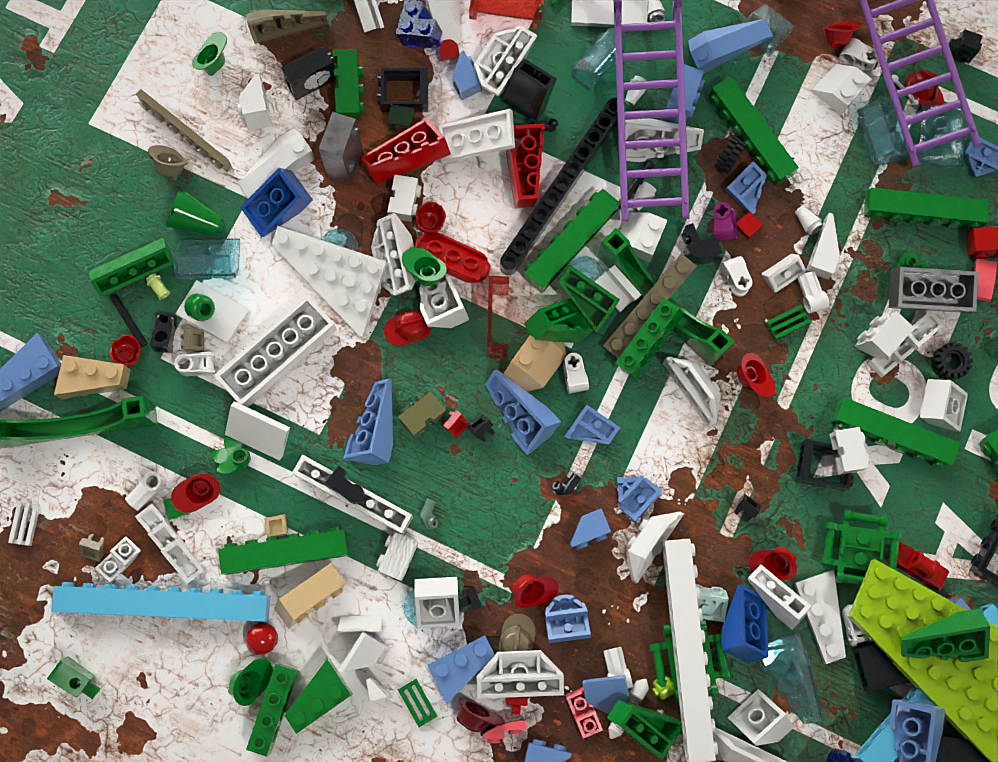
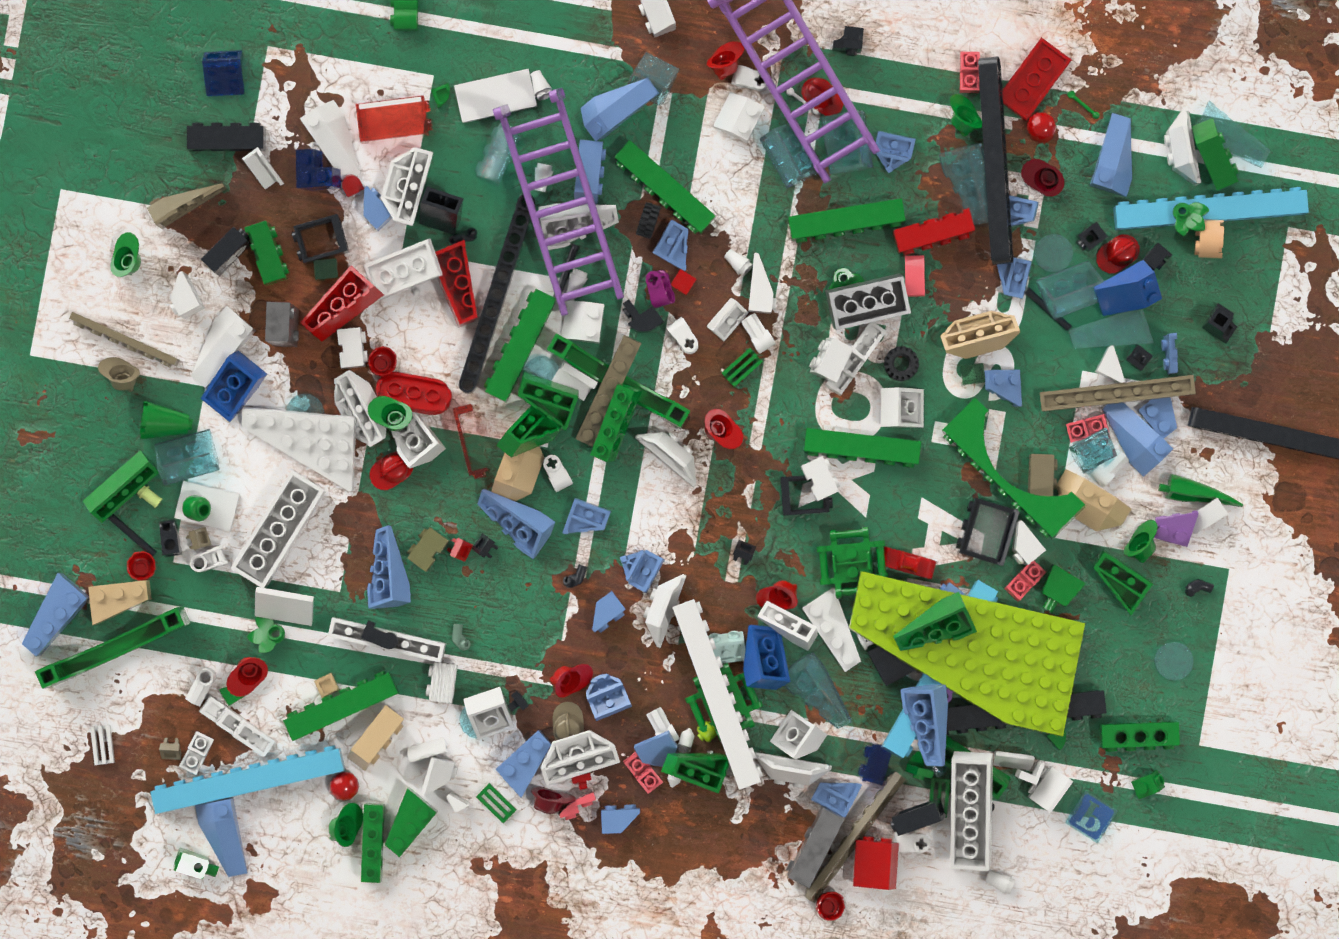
camera: 10 degrees left, 10 degrees up
none -> medium blue wedge [195,798,248,877]

